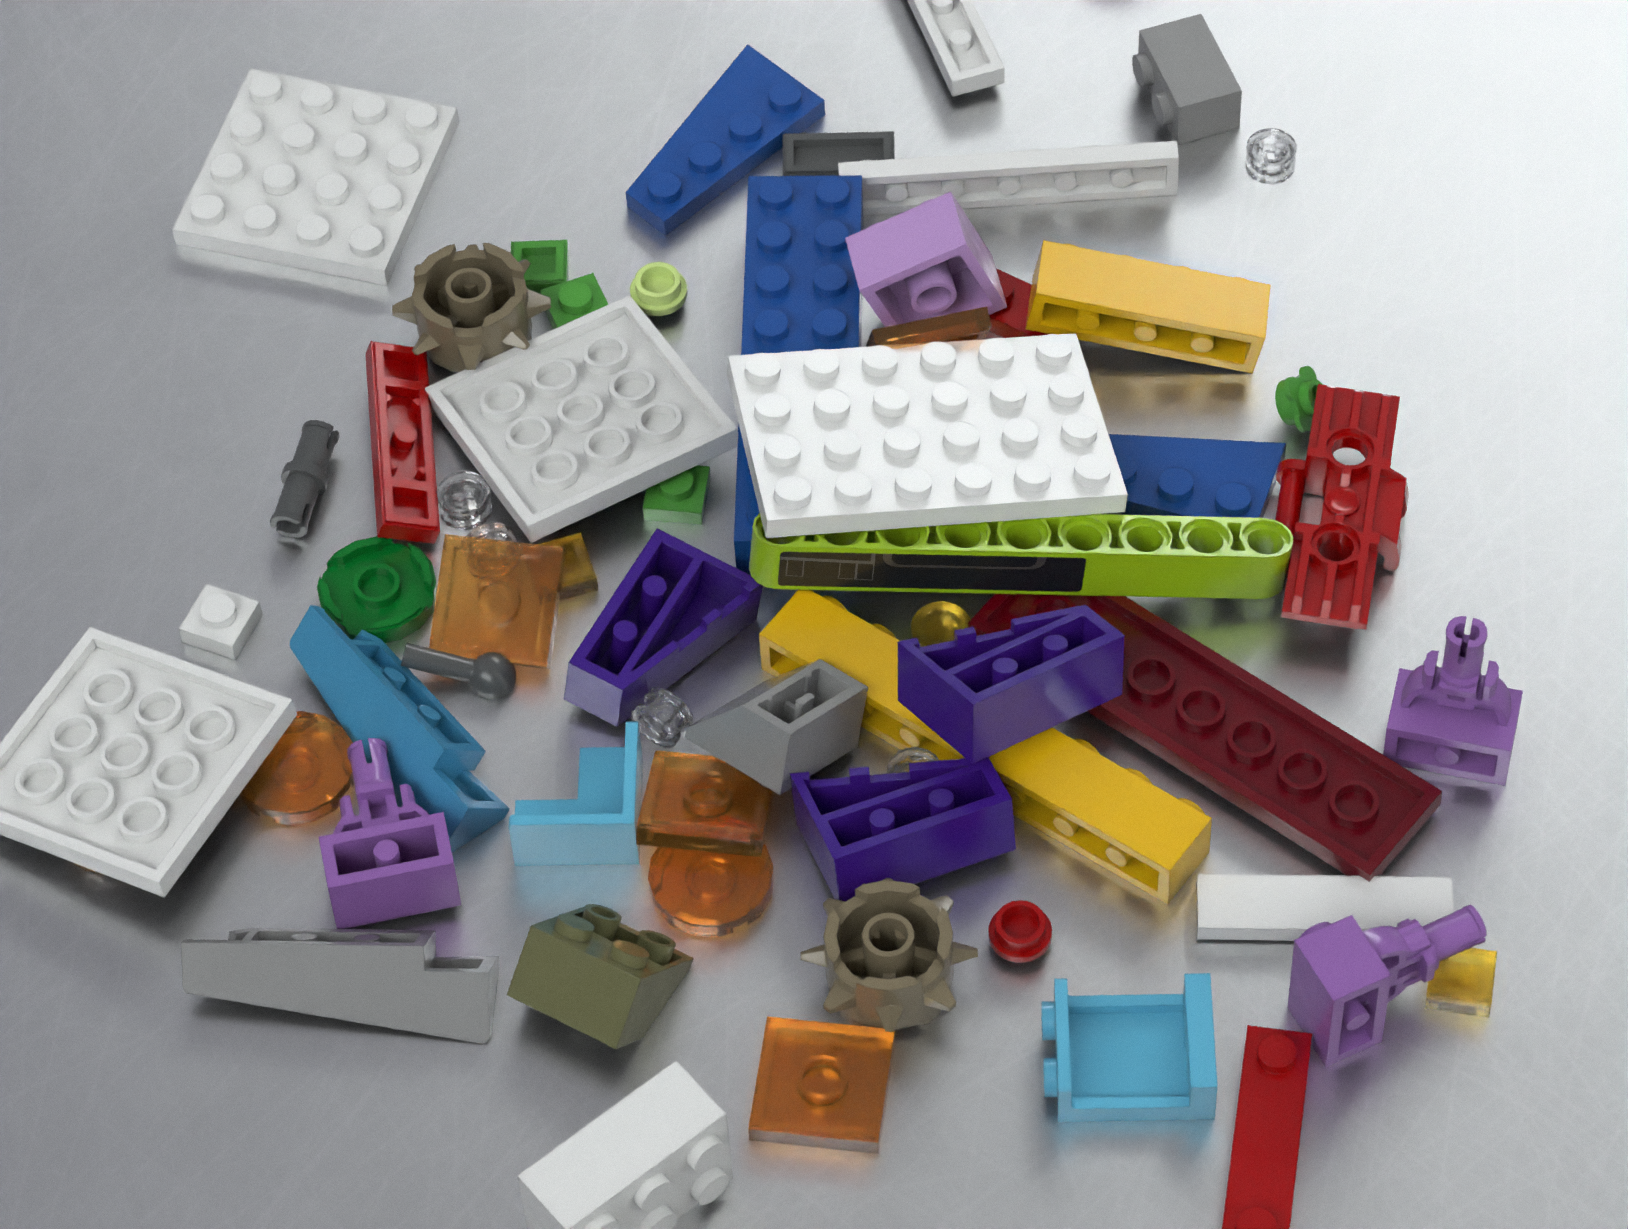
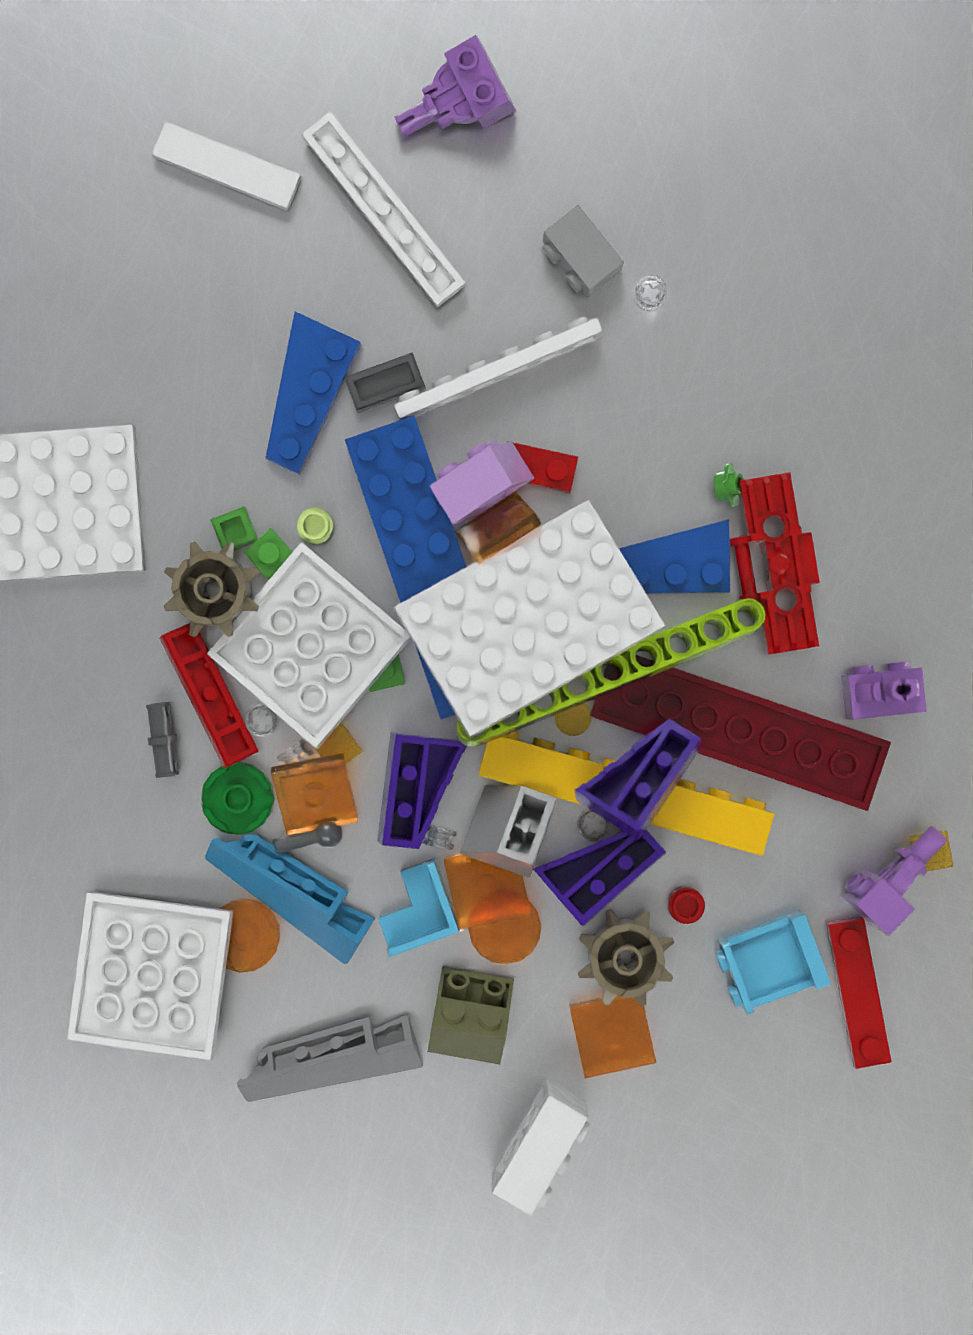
camera: 20 degrees left, 35 degrees up
white plate [179,584,263,661] -> none
medium lavender brick [319,738,461,929] -> none
yellow brick [1026,240,1271,374] -> none
white tile [1196,874,1454,941] -> none

